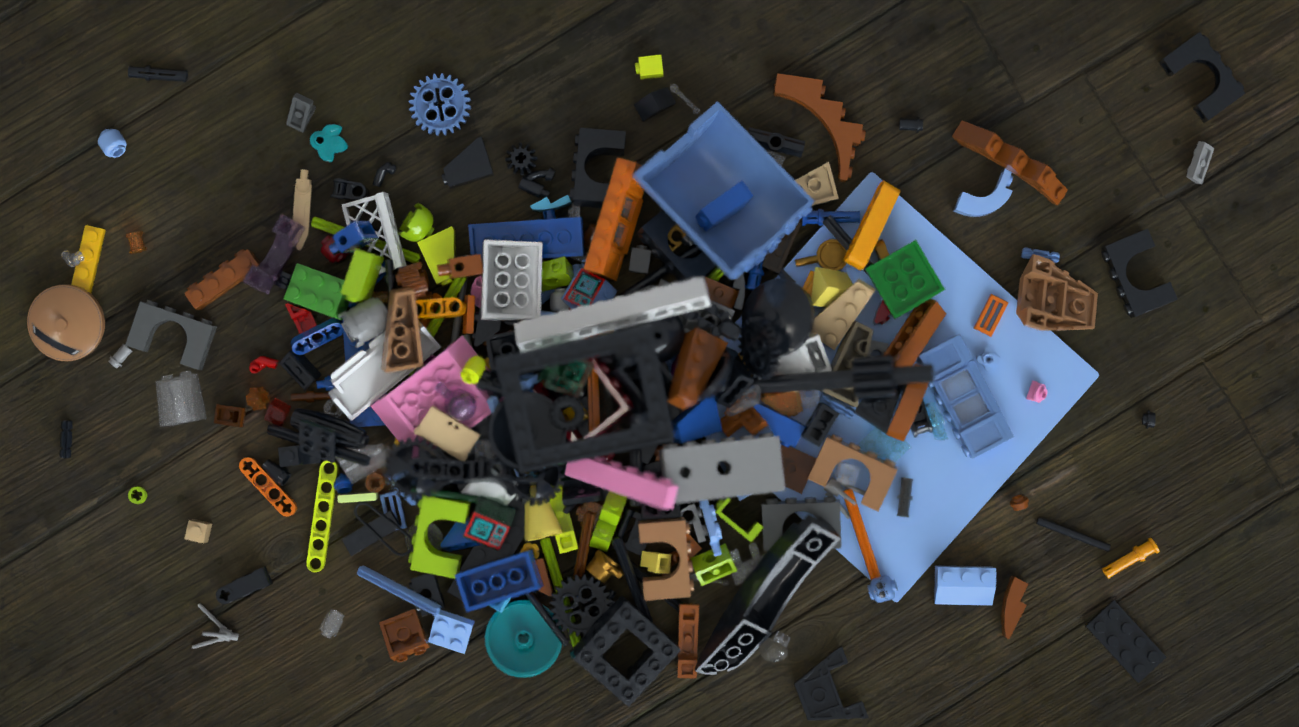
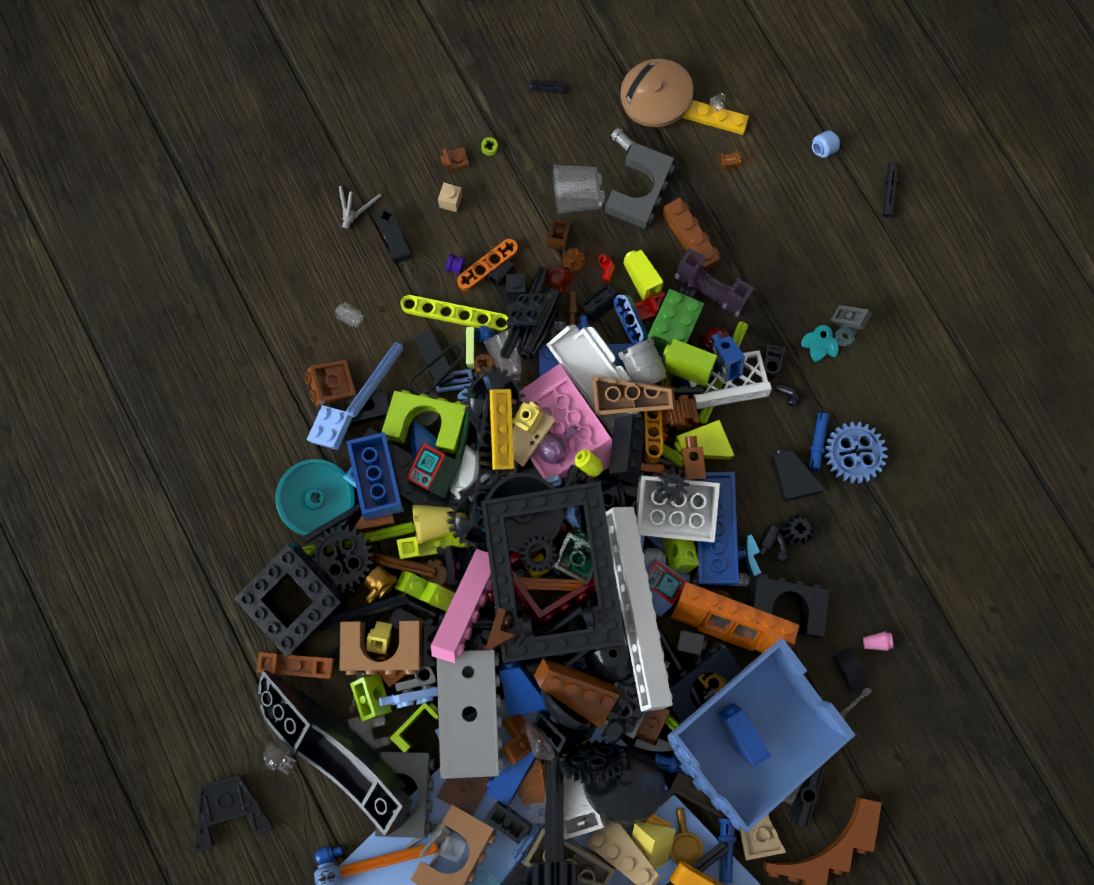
camera: 90 degrees right, 10 degrees down
tan piece [292,170,312,250] -> none
lime cylinder [398,203,434,242] -> none
yellow plate [520,542,539,560] -> none
neon yellow brick [635,55,663,79] -> none
none -> blue cylinder [315,846,343,865]
none -> dark orange bracket [440,147,469,172]
none -> dark purple wheel [445,253,465,275]
none -> reddish brown slope [486,608,519,650]
none -> yellow plate [490,389,514,470]
none -> light yellow brick [512,402,544,434]
none -> black slope [609,415,645,485]
none -> neon yellow slope [623,250,663,300]
none -> black gear [655,467,690,501]
none -> blue pin [808,413,830,471]
none -> clear light blue plate [835,327,854,346]
none -> bright pink cone [863,631,893,651]

